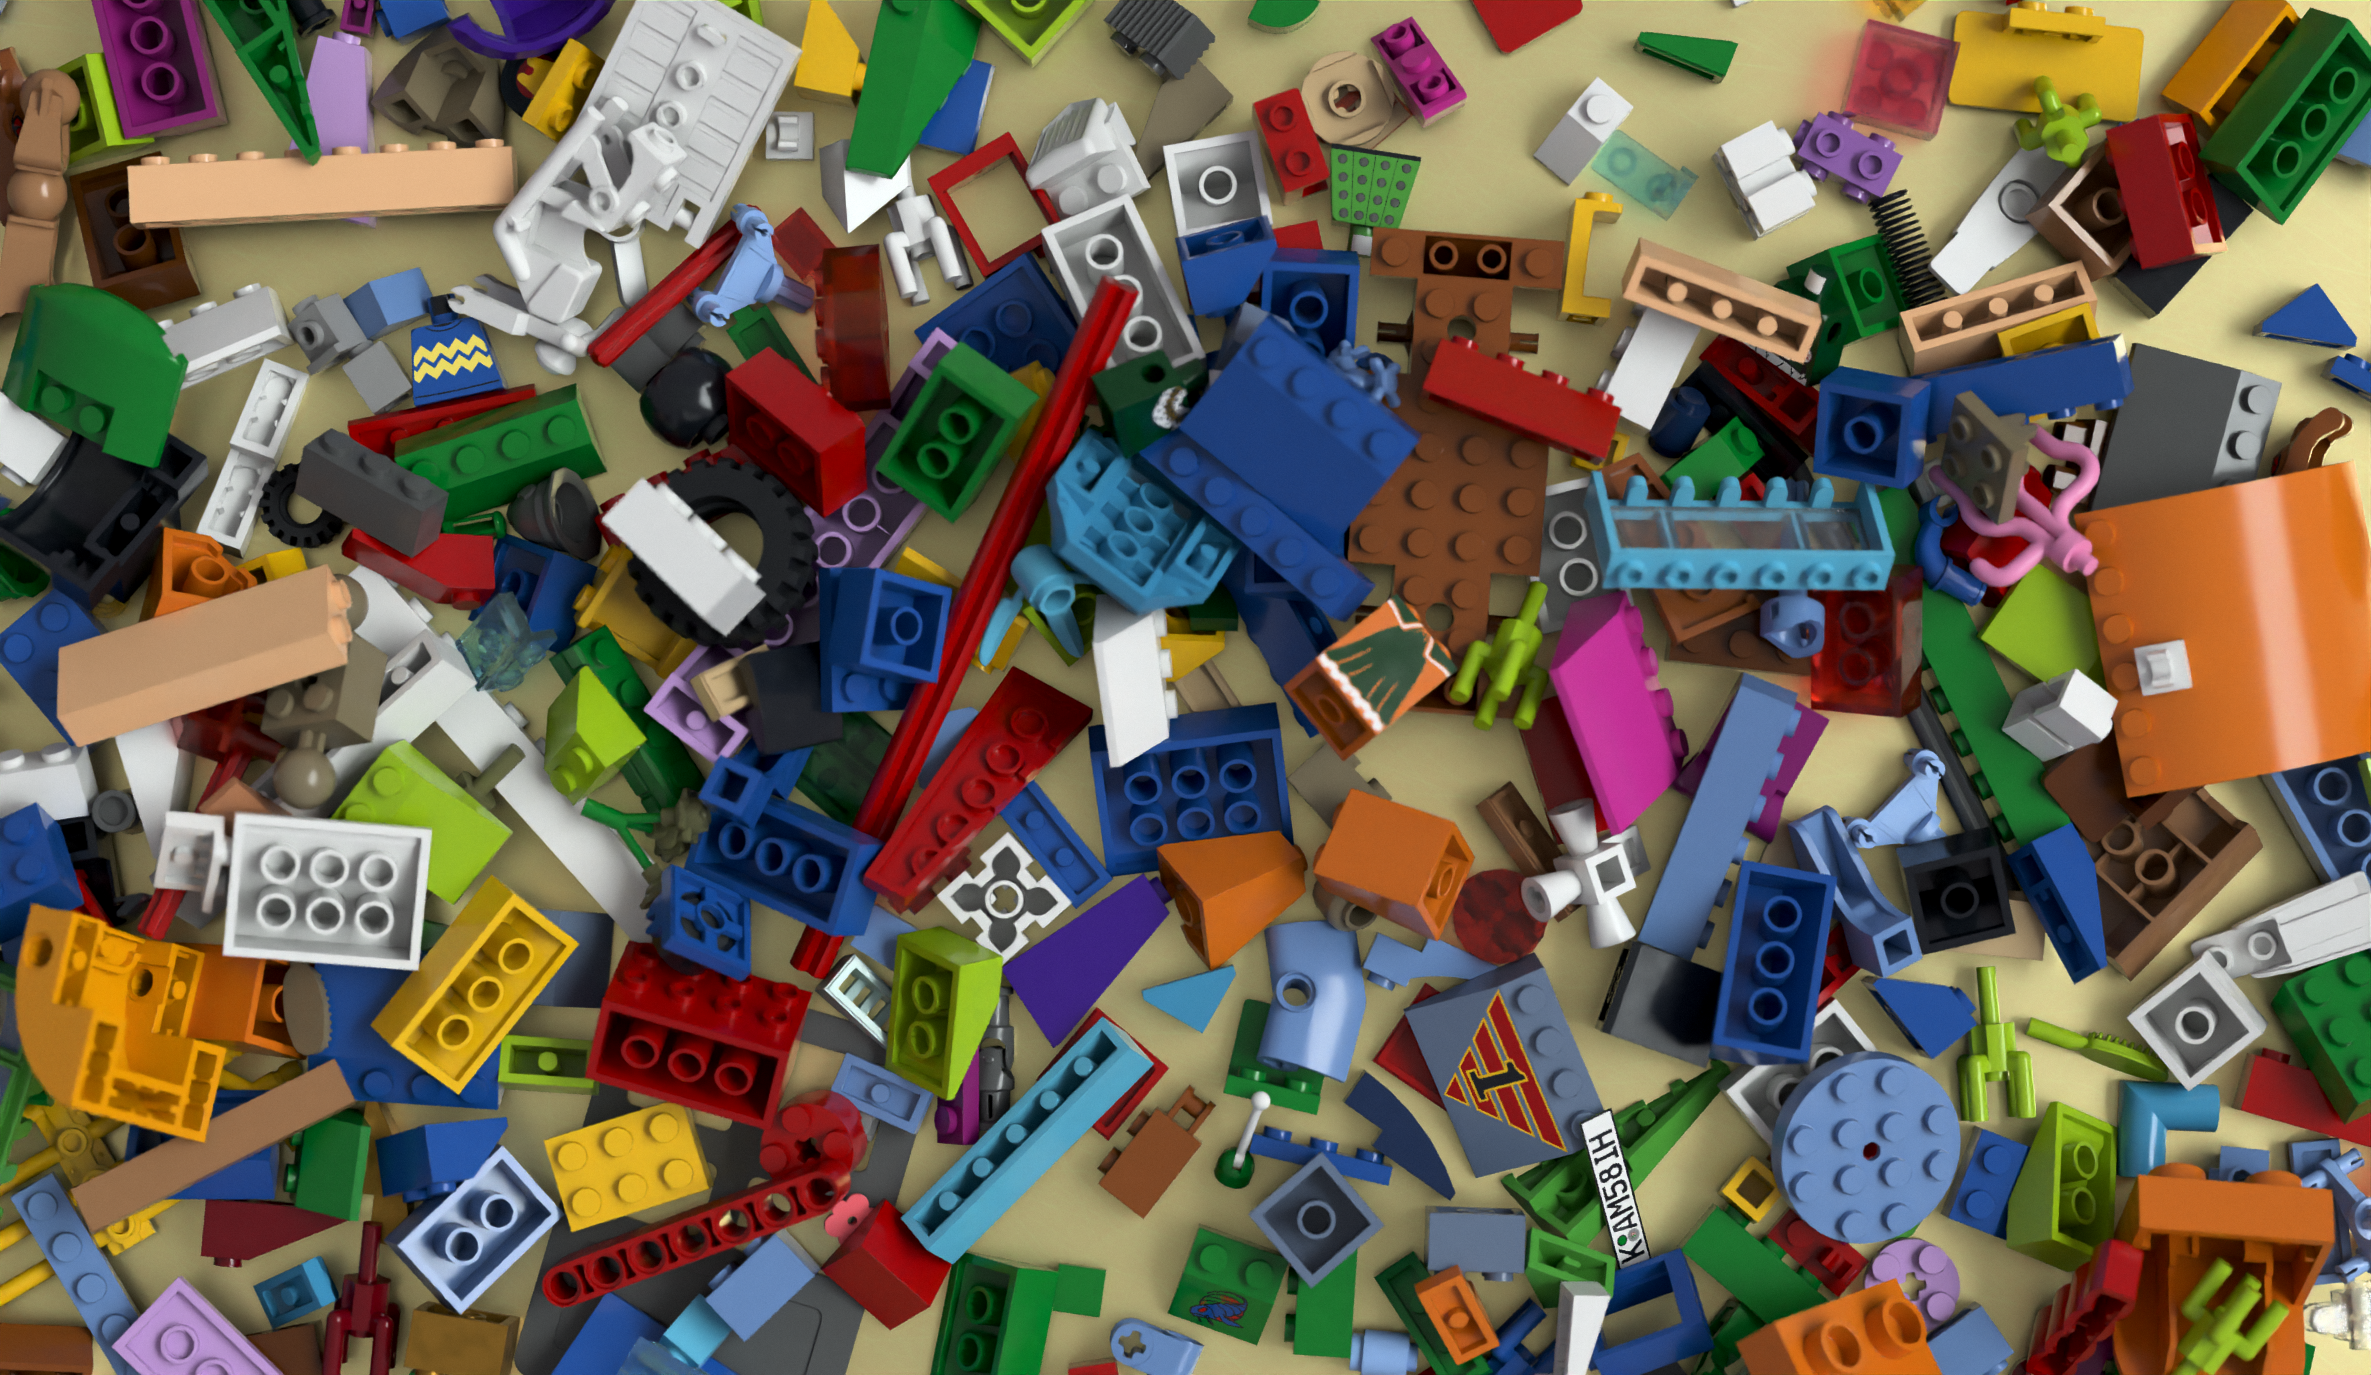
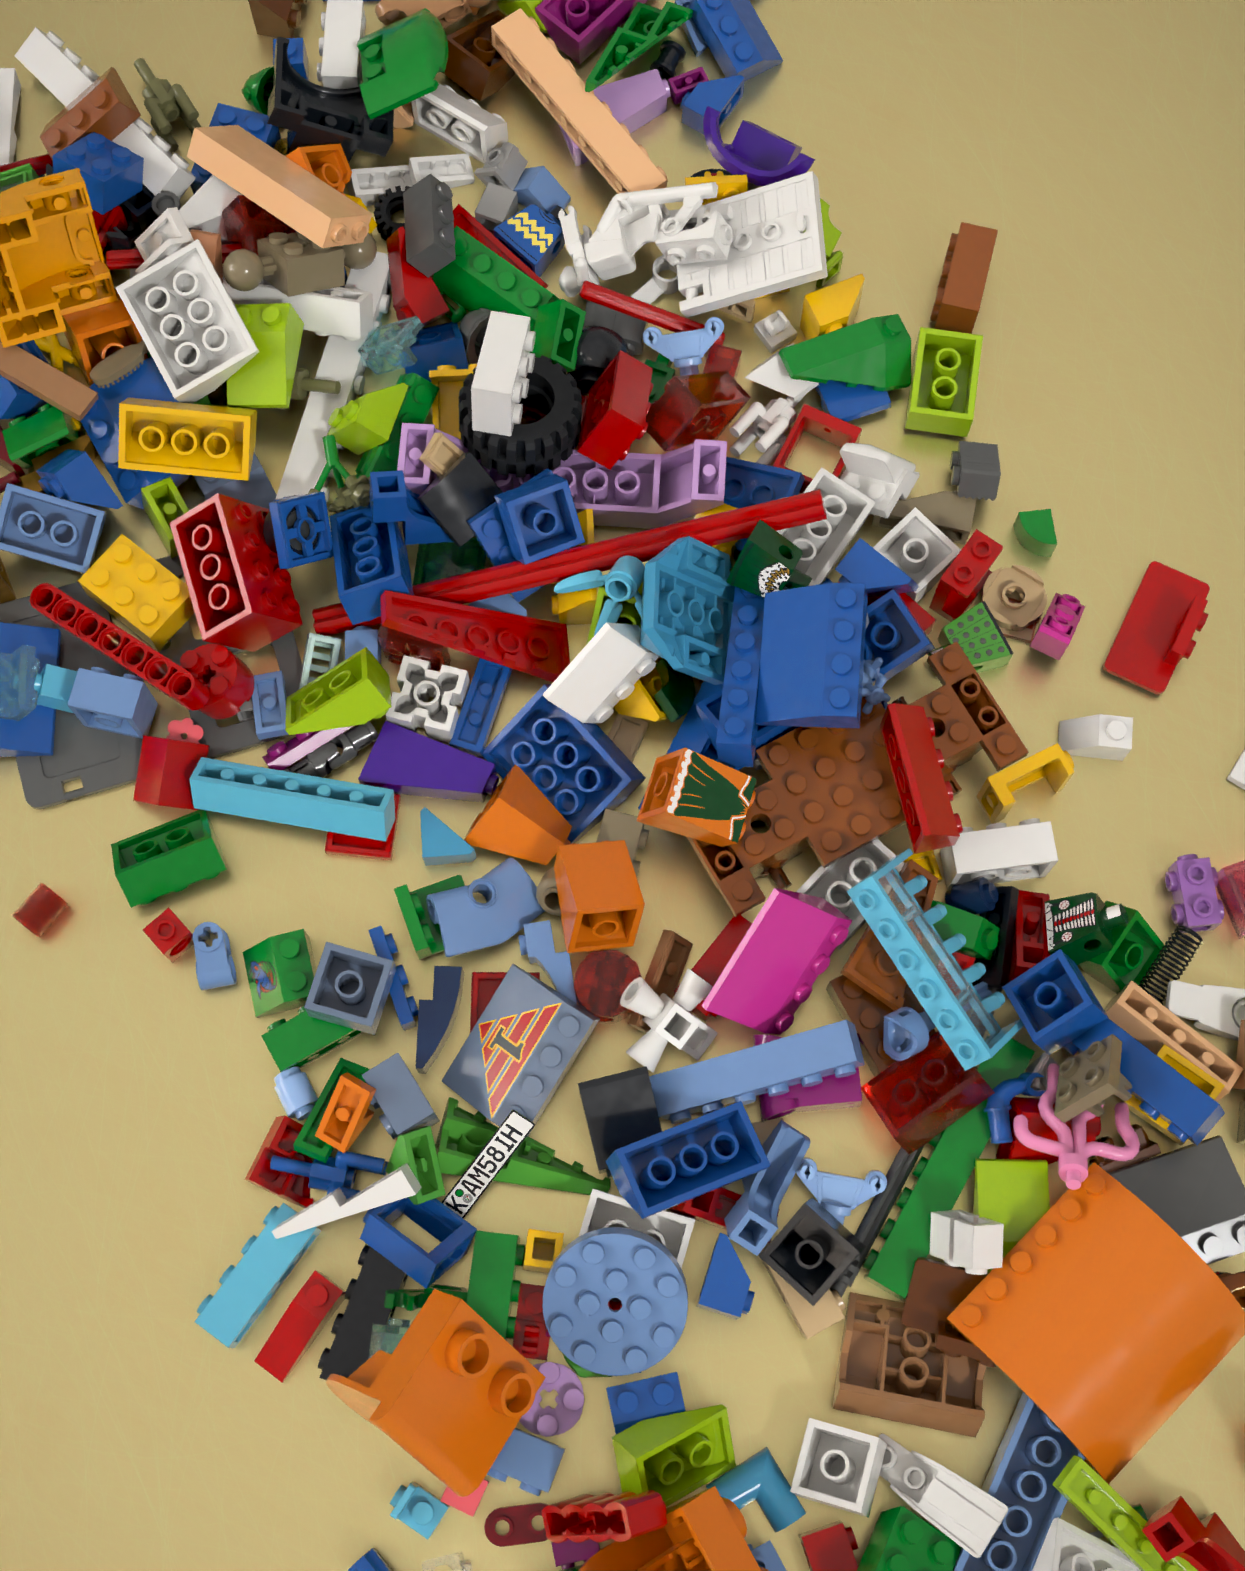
camera: 50 degrees right, 15 degrees down
dark tan brick [370,12,505,147] -> none
green brick [875,341,1040,524] -> none
green tile [1052,1262,1106,1317] -> none
dark orange brick [1097,1085,1216,1219] -> none
hinge [1214,1091,1270,1189] -> none
lime plant [1450,581,1550,731] -> none
clear light blue bracket [1591,130,1699,222] -> none
light nougat brick [1621,237,1822,364] -> none
green slope [1633,32,1738,84] -> none
white brick [1712,120,1817,241] -> none
lime plant [1956,966,2036,1122] -> none
blue slope [2006,823,2107,984] -> none
lime piece [2025,1017,2169,1082] -> none
white tile [2134,639,2193,696] -> none
none -> green brick [530,299,586,372]

